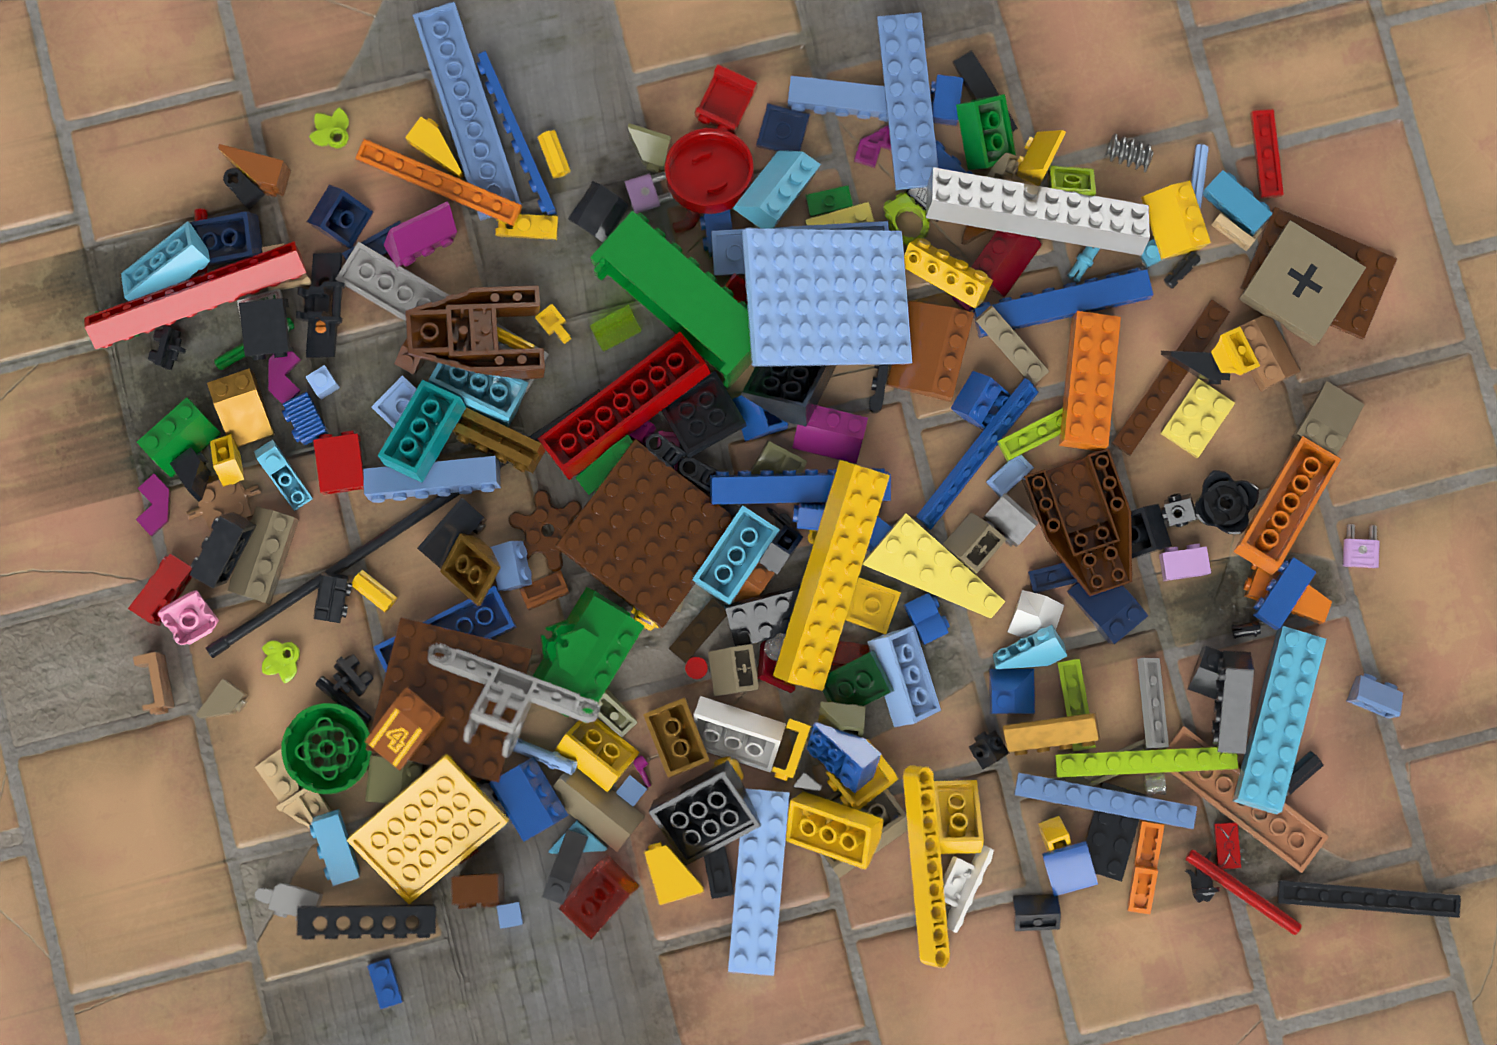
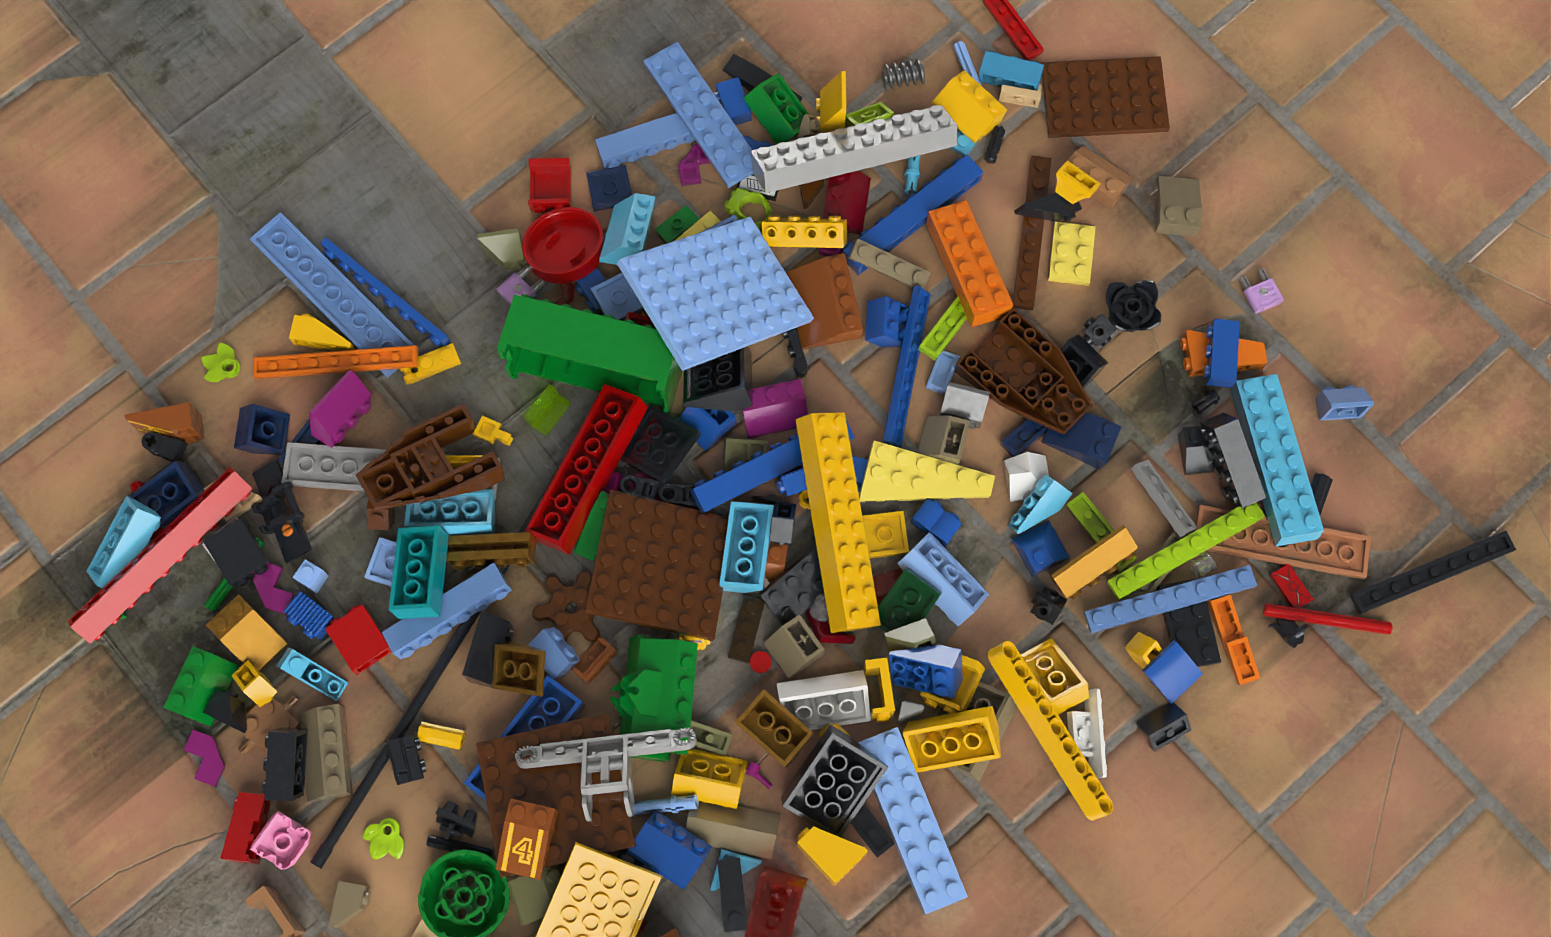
camera: 25 degrees left, 10 degrees down
black hips [148,326,186,370] -> none
yellow axle [537,130,571,179] -> none
black slope [568,181,629,243] -> none
medium blue tile [616,775,647,807] -> none
lavender brick [1159,544,1211,581] -> none
orange brick [1233,436,1341,575] -> none
dark tan tile [1239,220,1366,346] -> none

